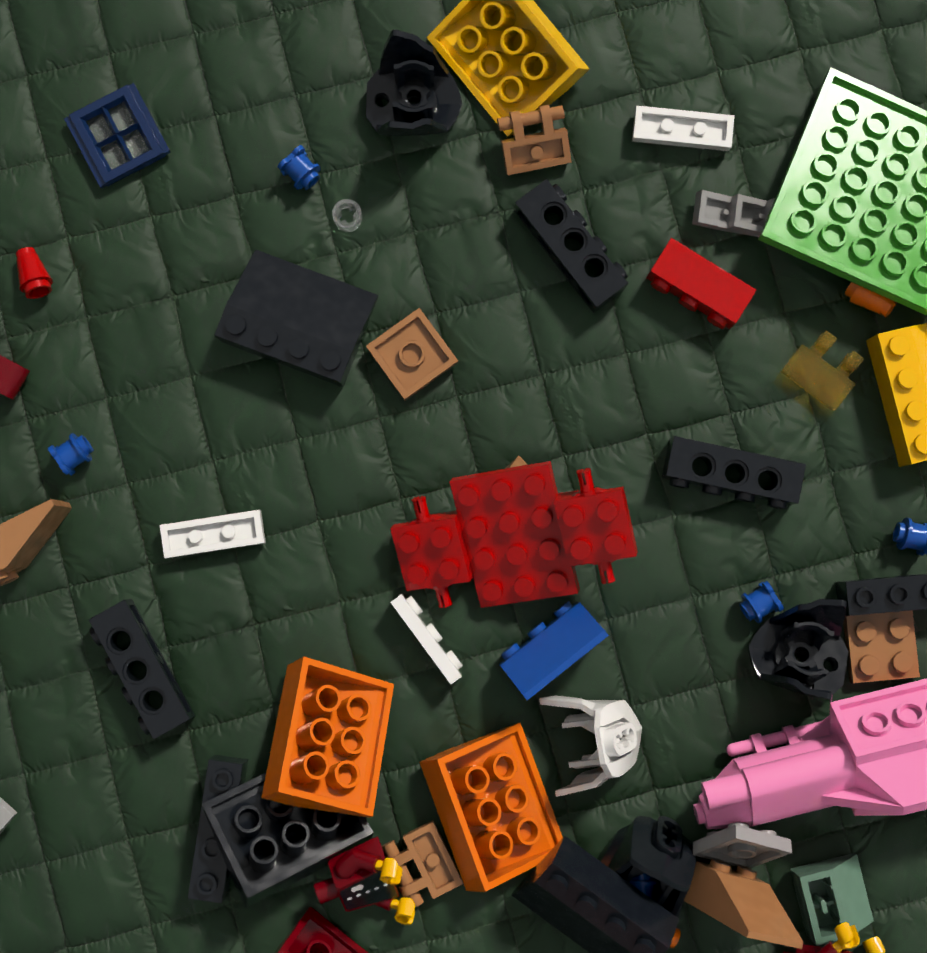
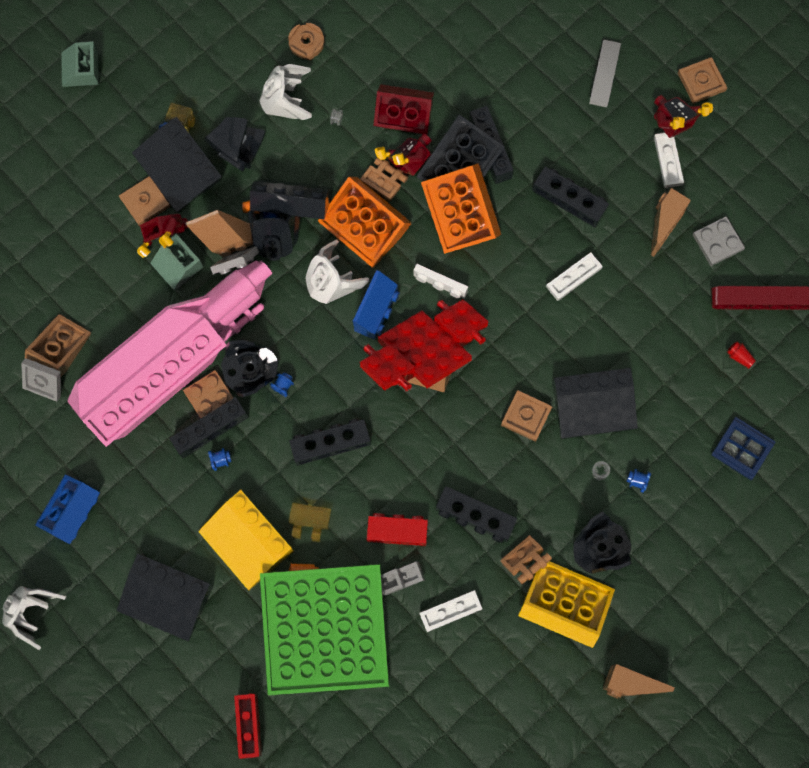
camera: 160 degrees right, 10 degrees down
blue brick [48,433,94,476] -> none

